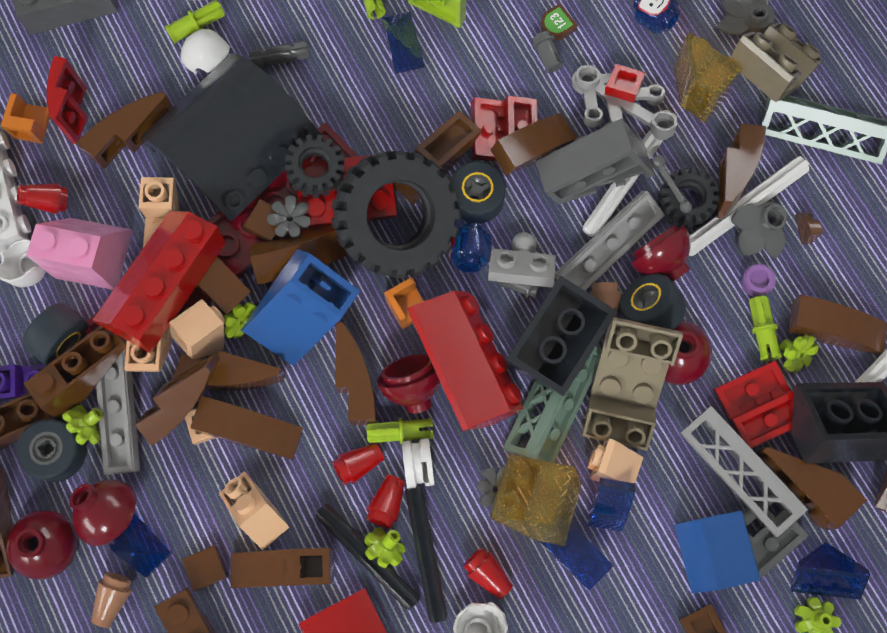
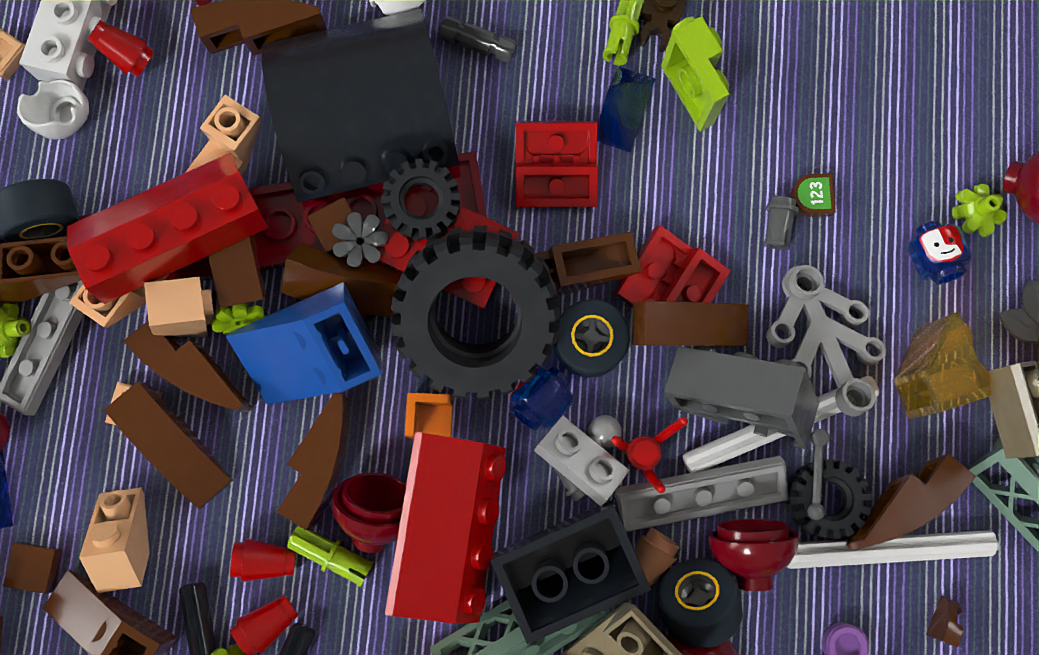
camera: 30 degrees right, 5 degrees up
bright pink slope [26,218,133,290] -> none
reddish brown slope [135,353,220,446] -> none
white wheel [402,438,434,489] -> none
tile [605,64,645,103] -> none
dark grey plate [731,202,787,259] -> none
none -> red slope [516,121,598,207]
none -> red plant [612,417,688,493]

